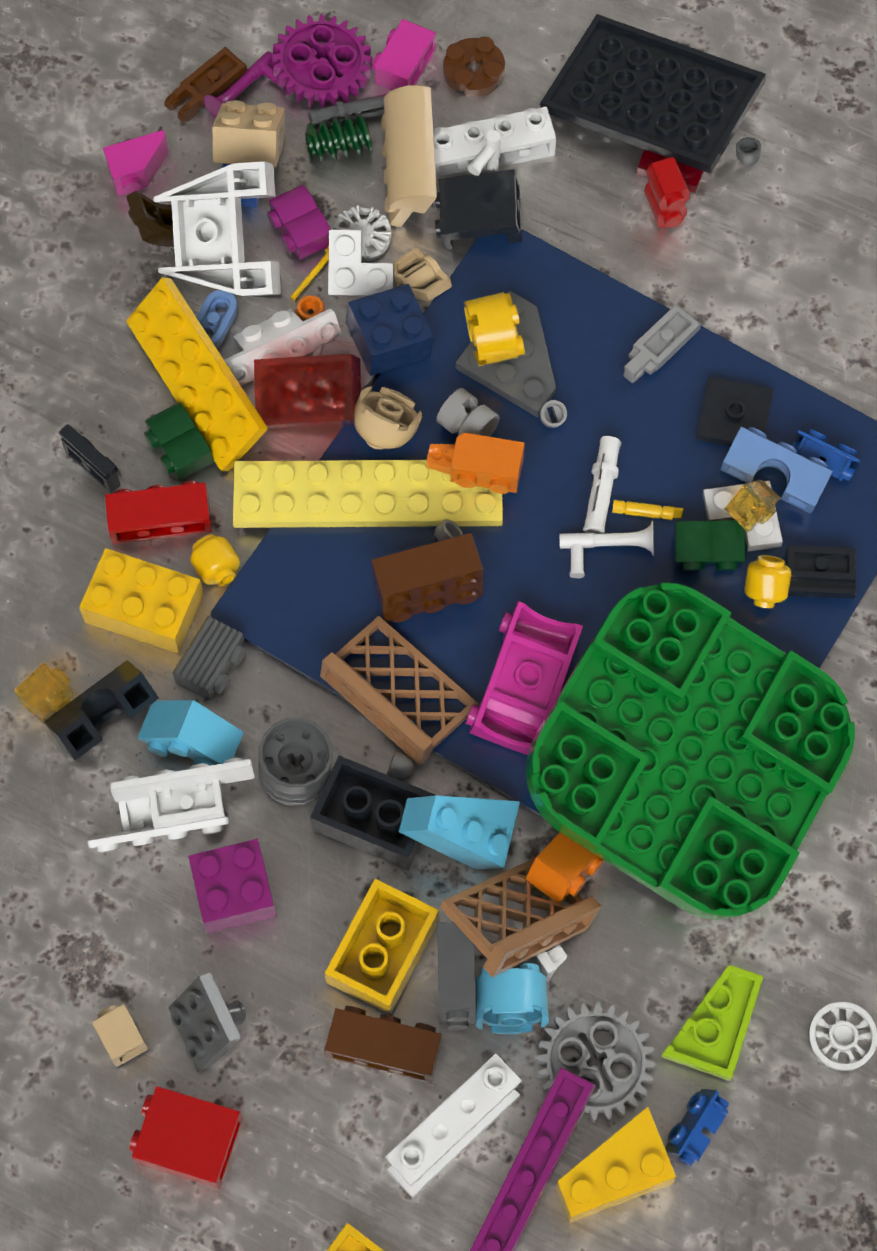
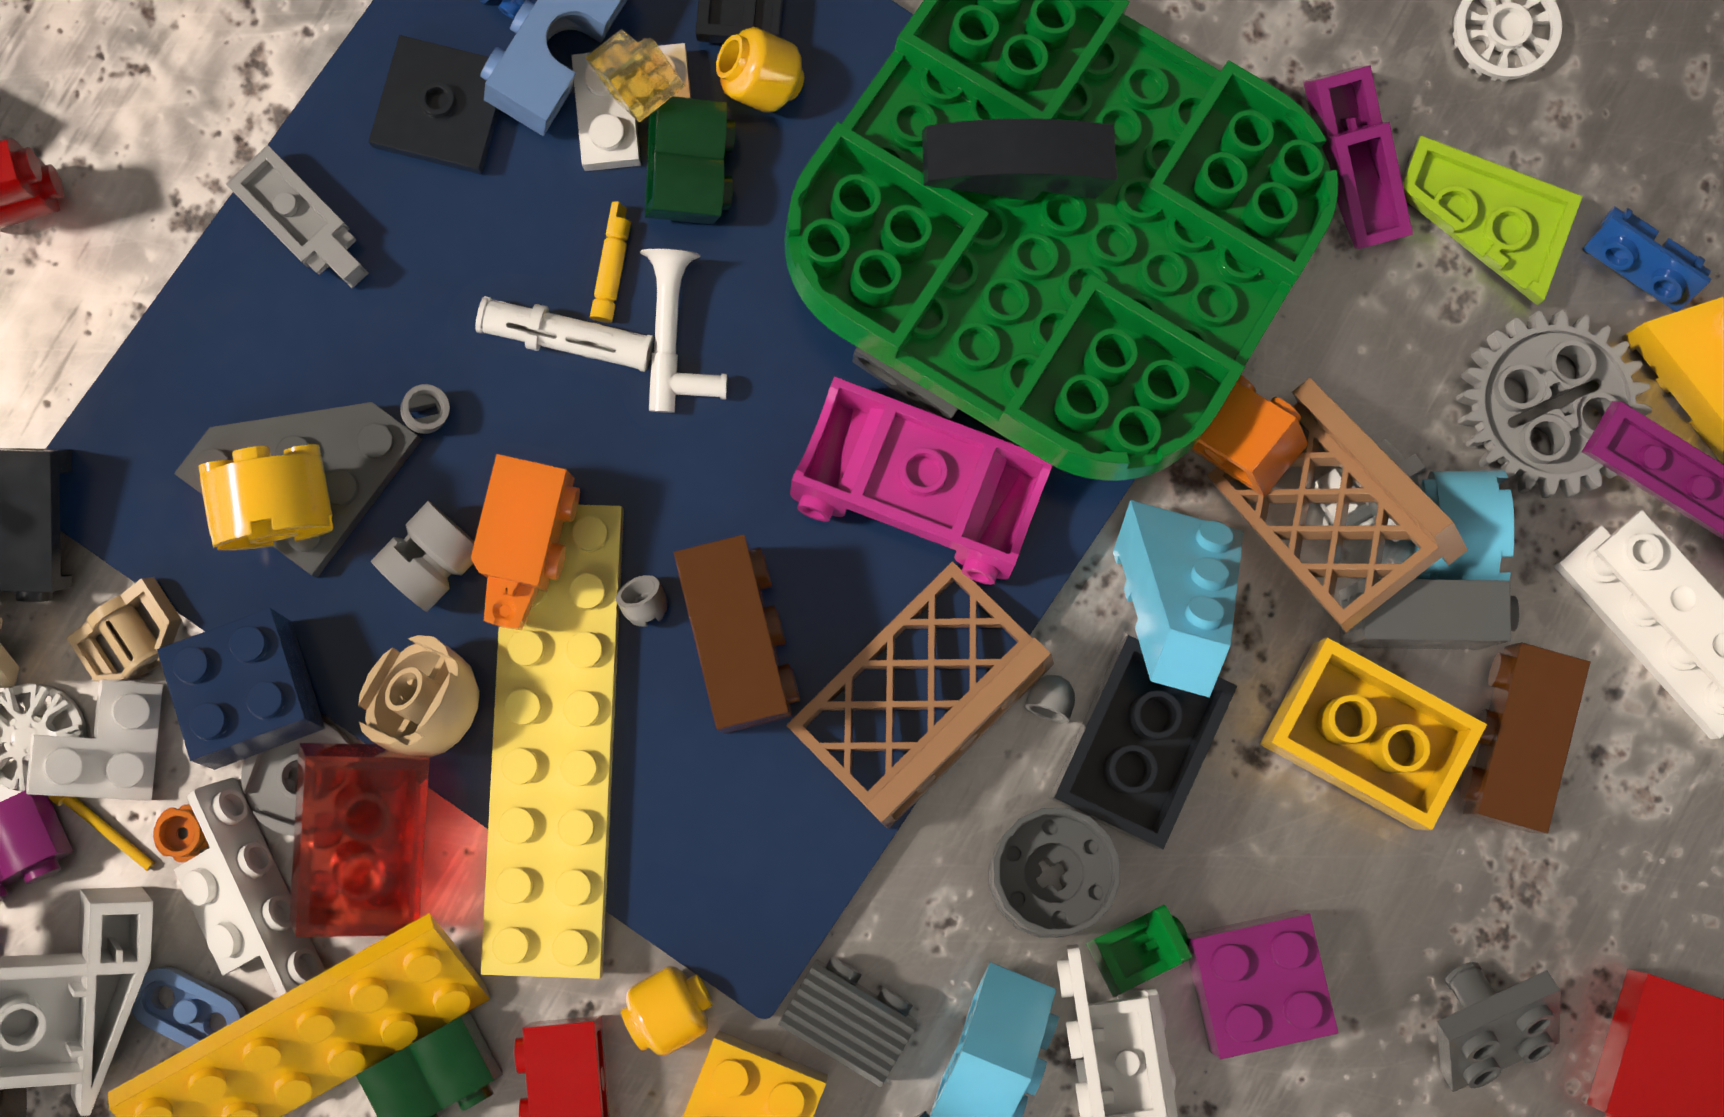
camera: 85 degrees left, 15 degrees up
none -> black slope [922,119,1117,201]
none -> green bracket [1086,905,1192,998]
none -> magenta slope [1303,65,1413,249]

